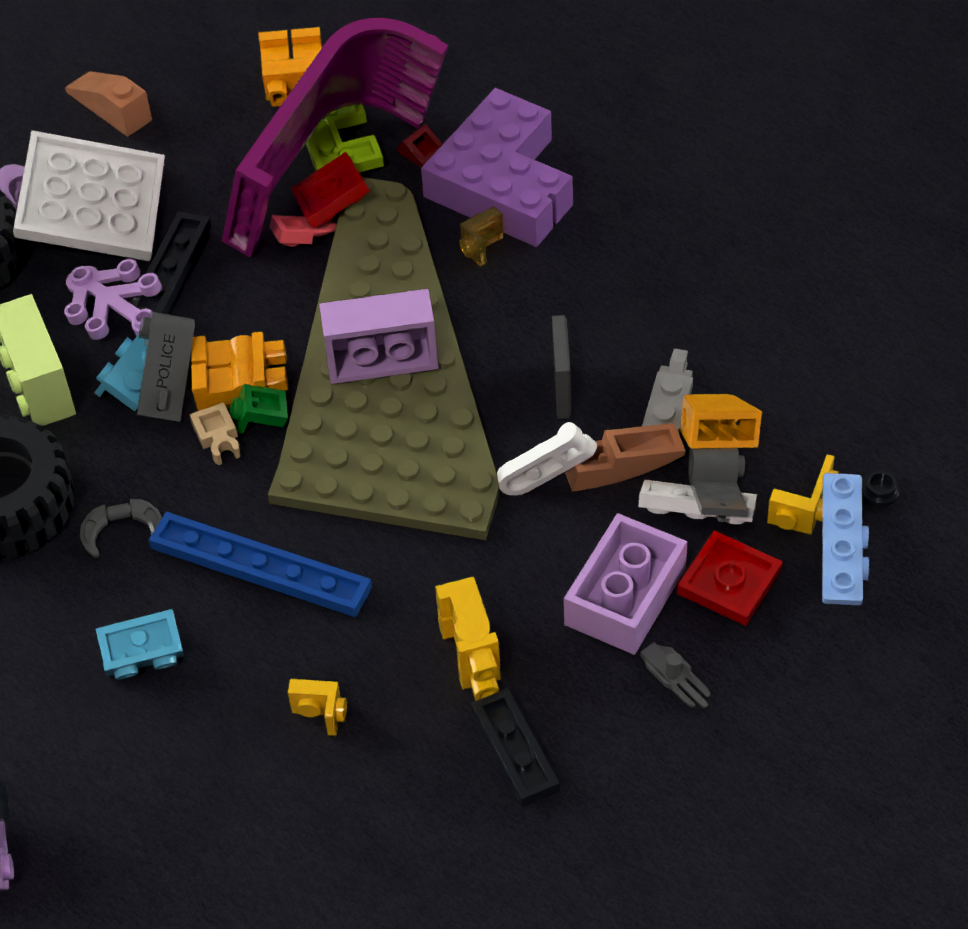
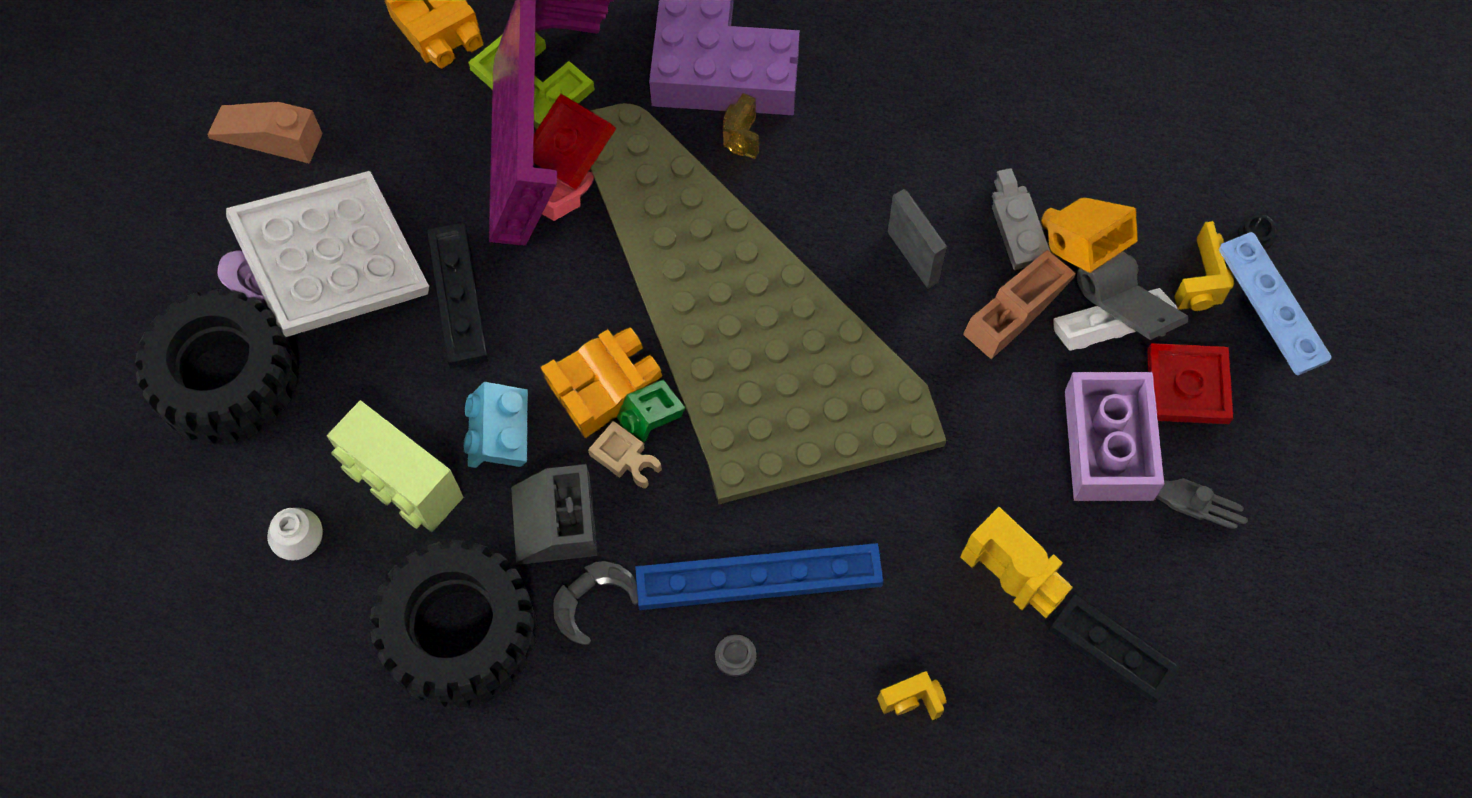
camera: 30 degrees left, 15 degrees up
lavender plant [64,259,162,340] -> none
medium azure bracket [96,609,184,680] -> none
dark grey door [136,311,195,423] -> none
lavender brick [319,289,438,384] -> none
dark red slope [396,124,443,168] -> none
white plate [497,422,597,496] -> none
none -> dark grey slope [511,464,597,565]
none -> flat silver plate [715,635,756,677]

